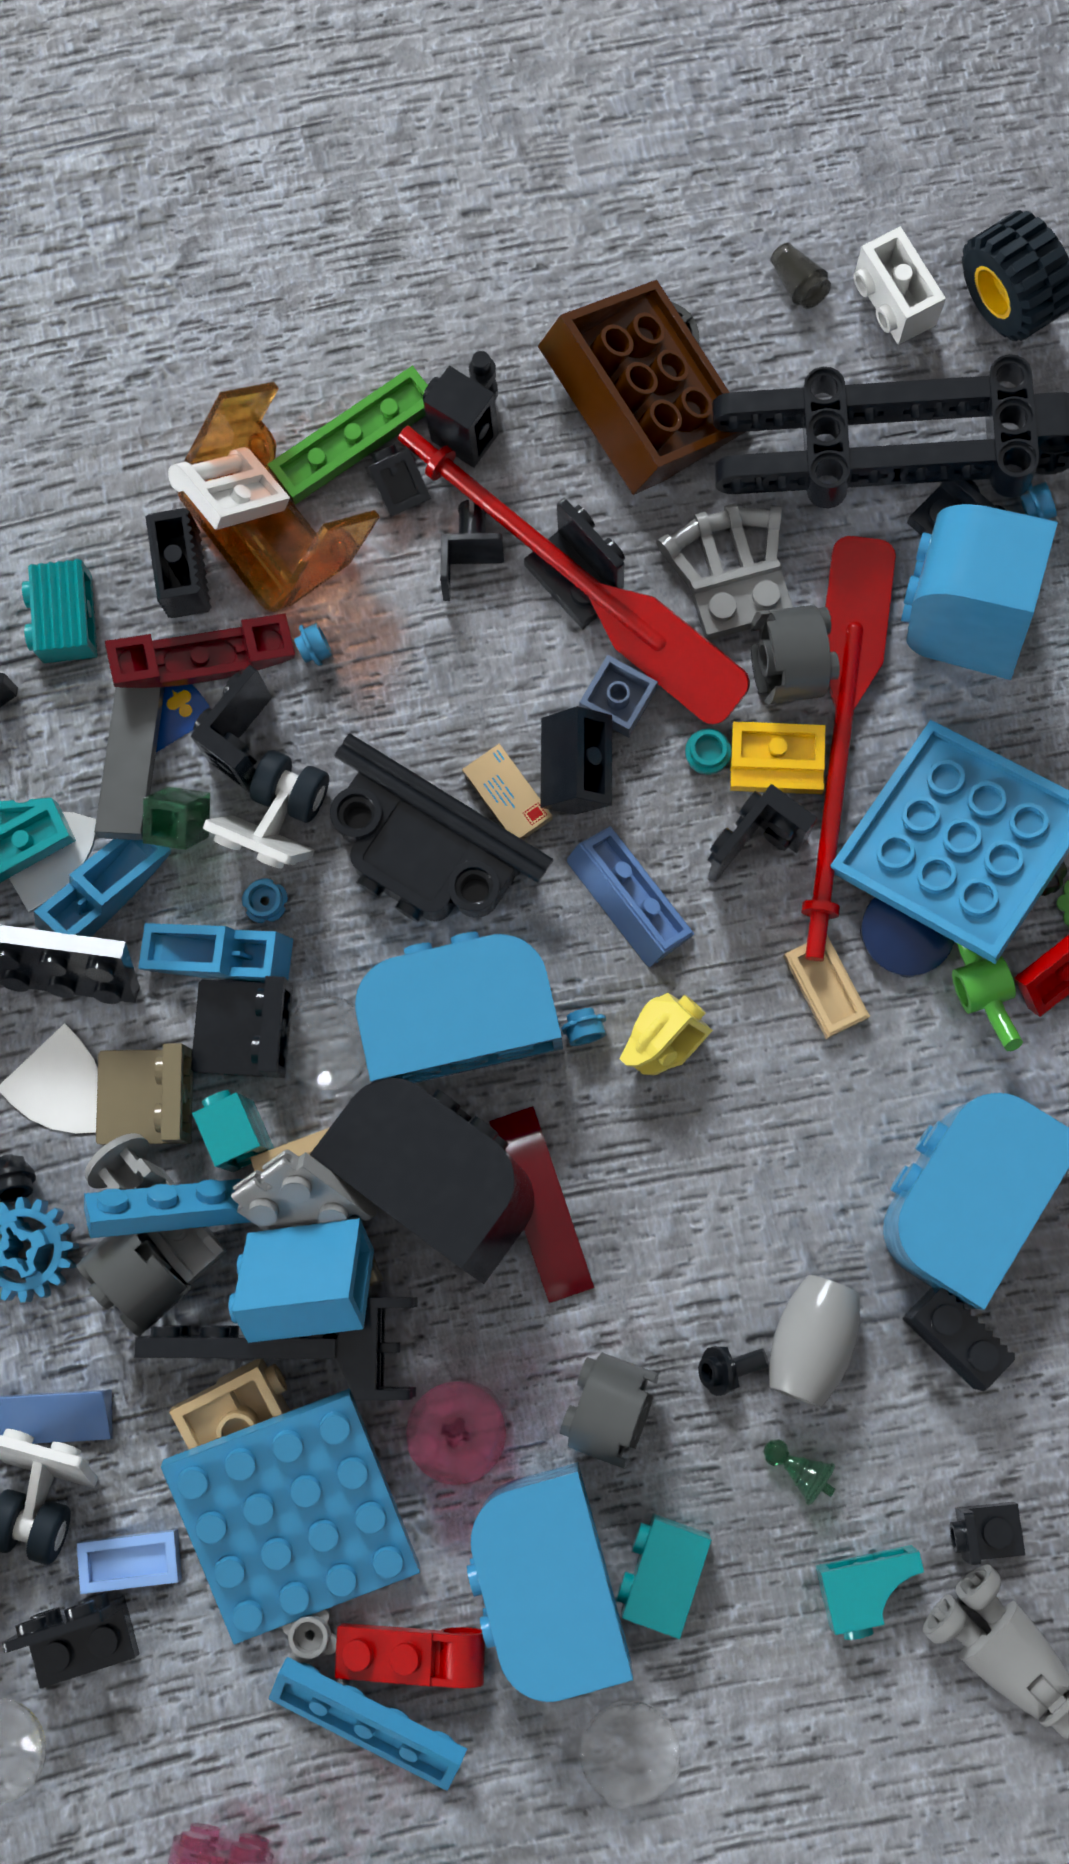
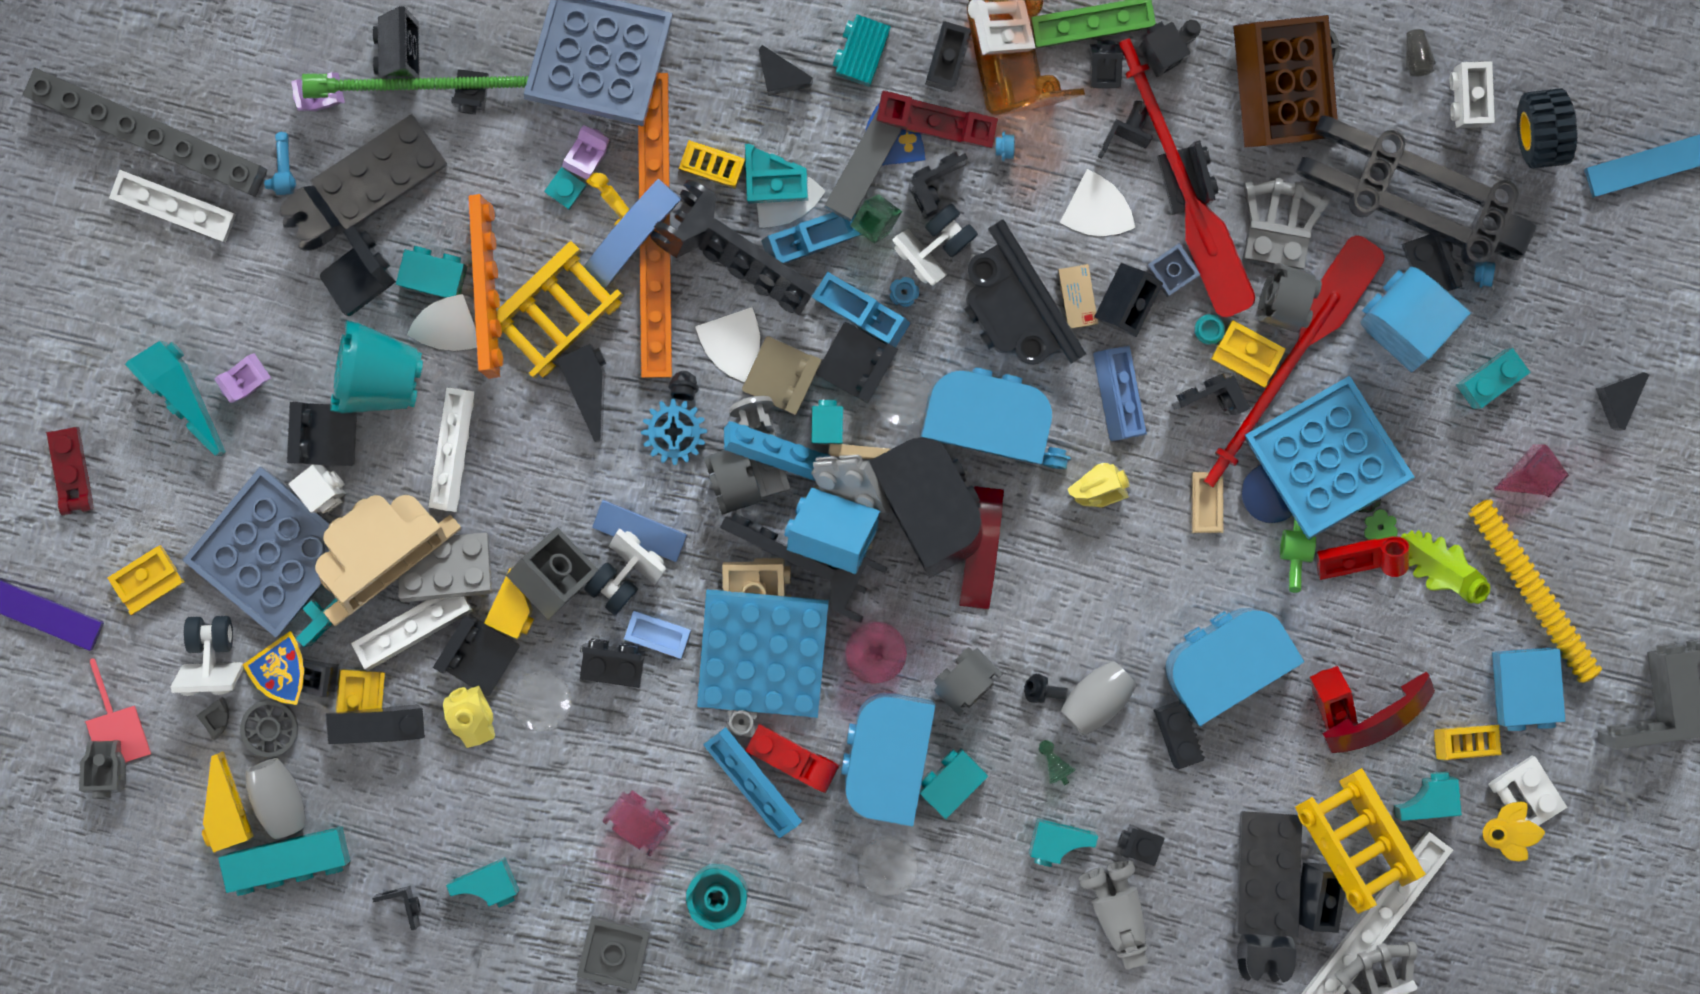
camera: 20 degrees right, 10 degrees up
none -> white sticker [1060,169,1136,236]

